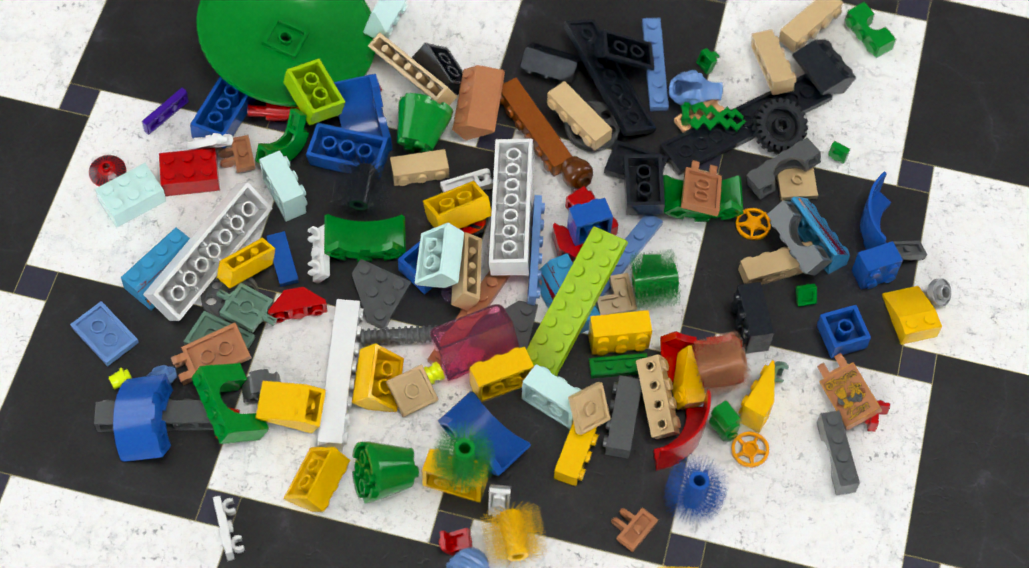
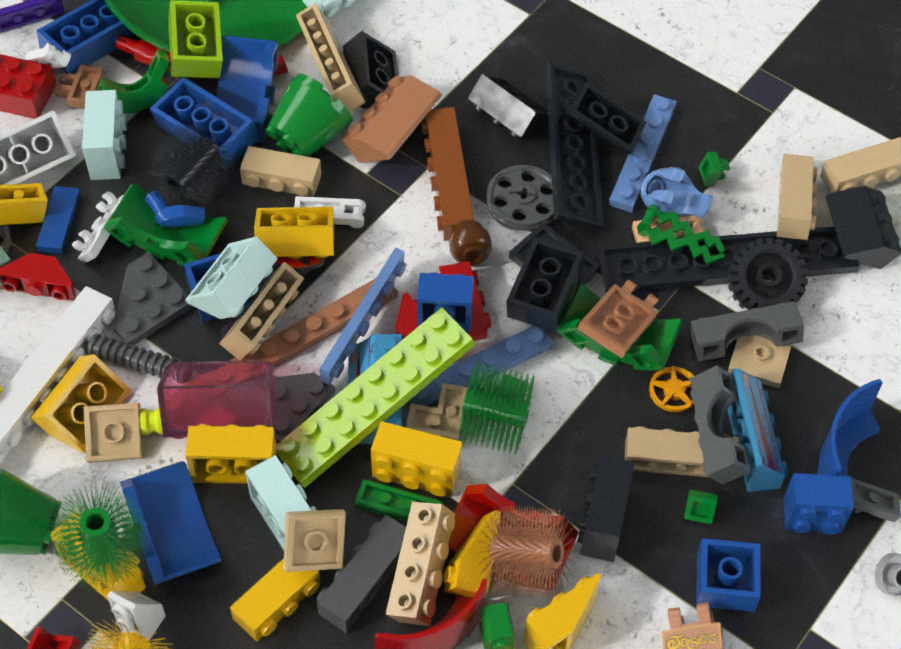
camera: 25 degrees right, 5 degrees down
white brick [489,139,534,276] -> none
tan brick [547,81,612,151] -> none
sand green arm [775,361,789,383] -> none
green plate [828,141,850,164] -> none
yellow slope [882,286,942,345] -> none
none -> blue arm [145,191,205,228]

